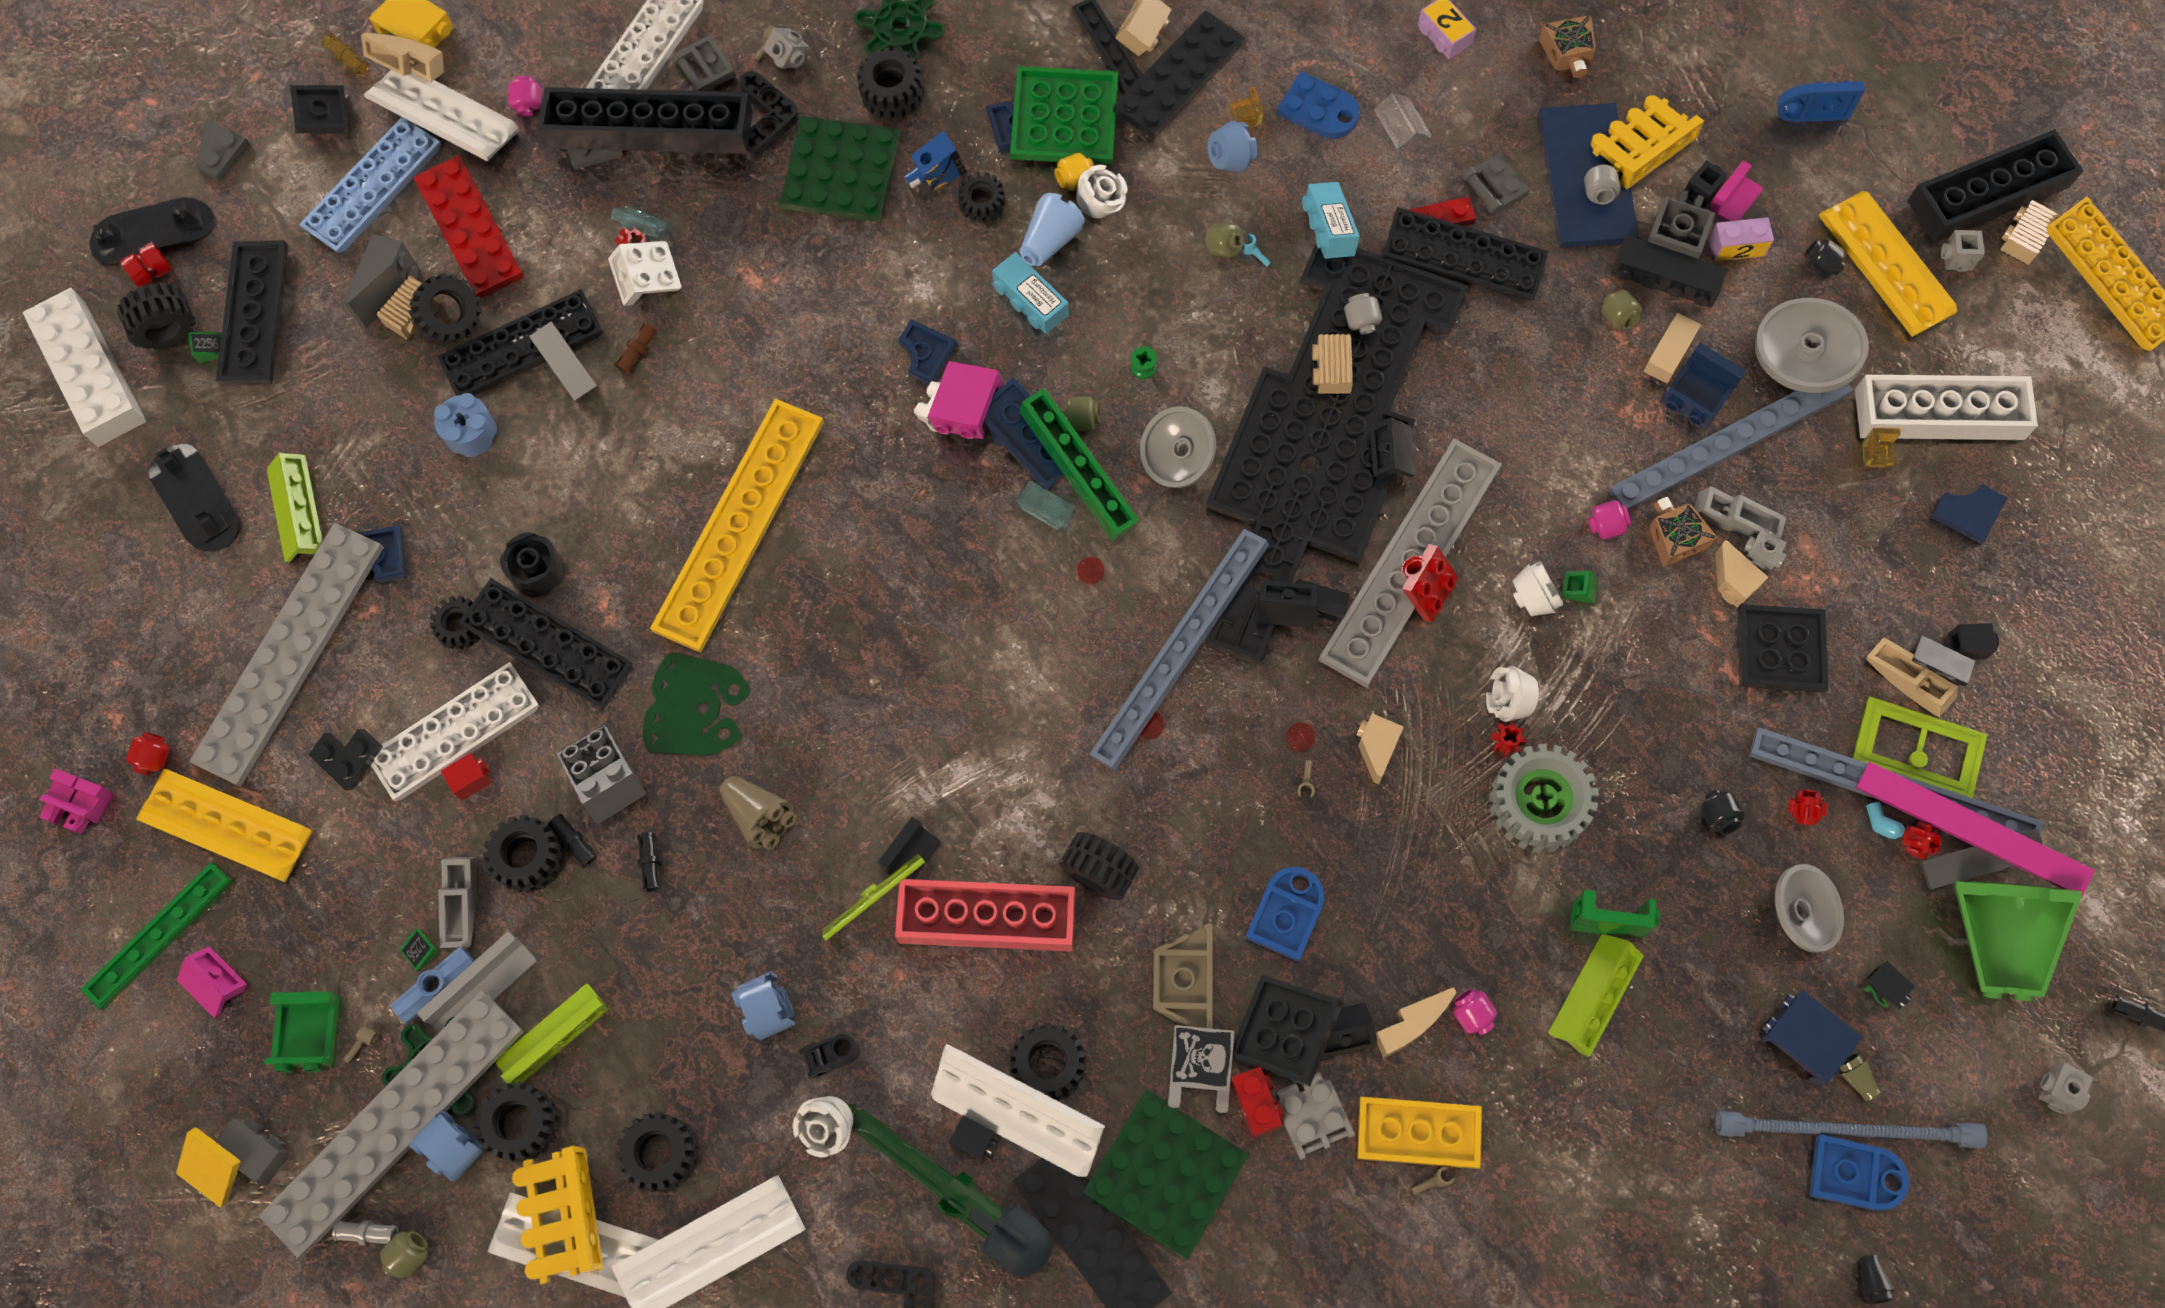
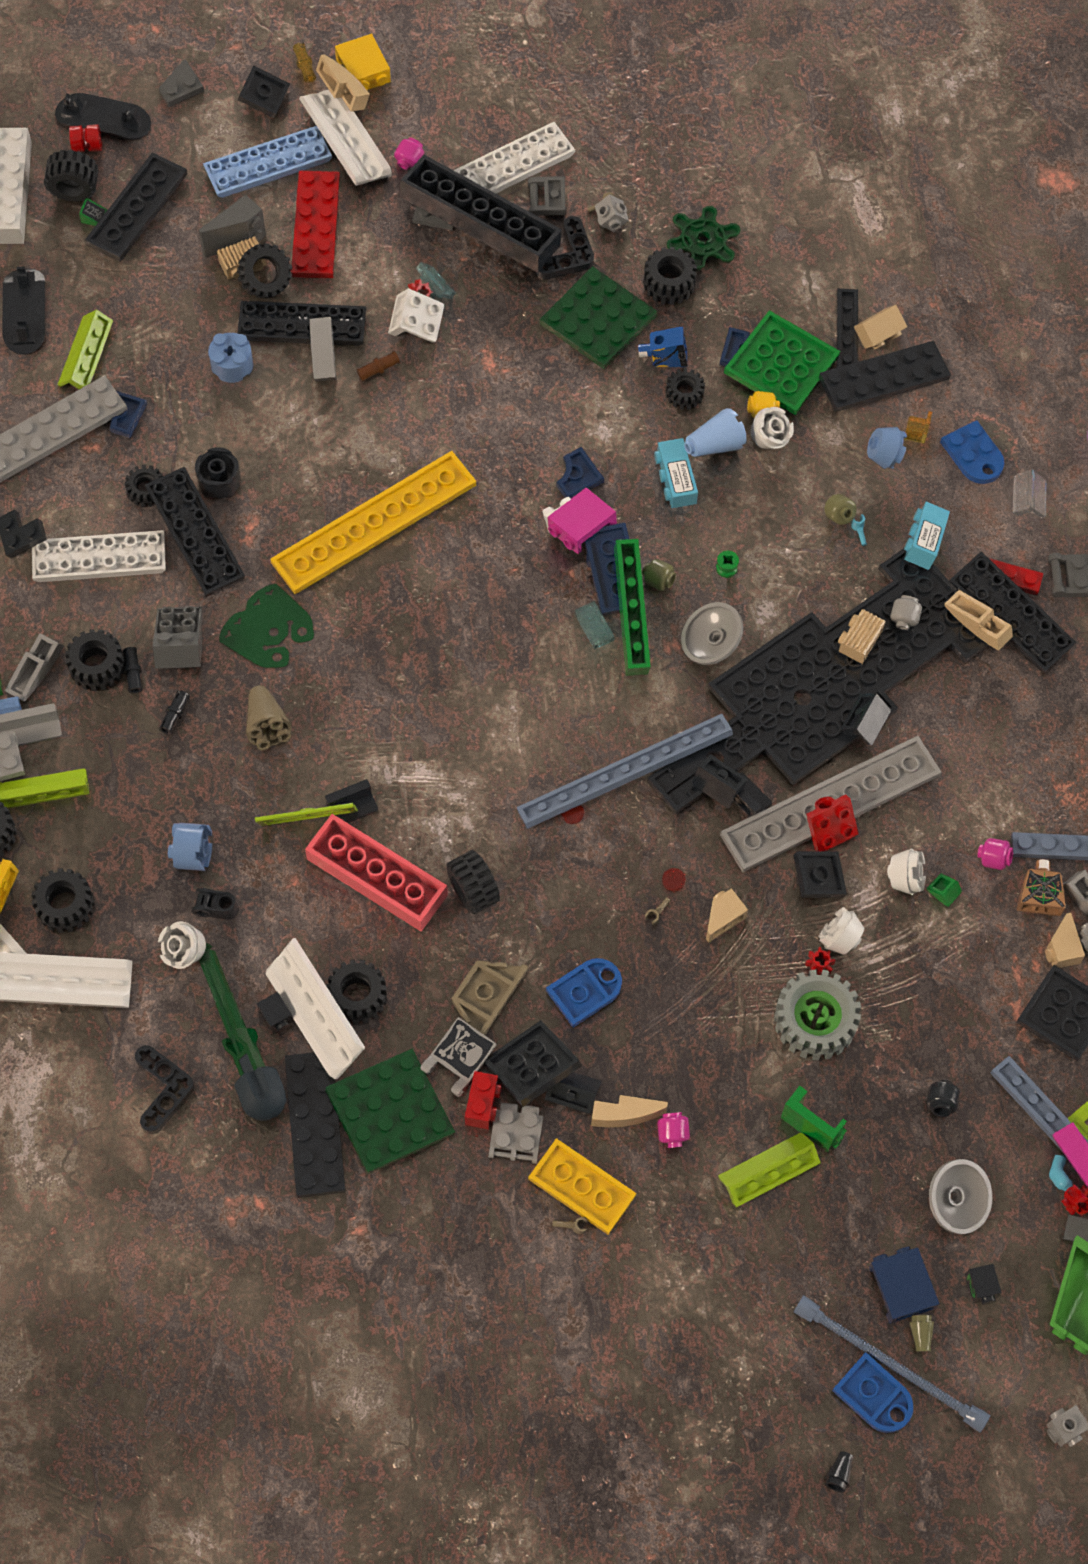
camera: 25 degrees right, 5 degrees down
red brick [441,753,492,801] -> none
clear red piece [1077,557,1104,584] -> none
red gear [1788,790,1828,825] -> none
none -> black hinge [793,851,847,898]
none -> tan slope [945,590,1013,651]

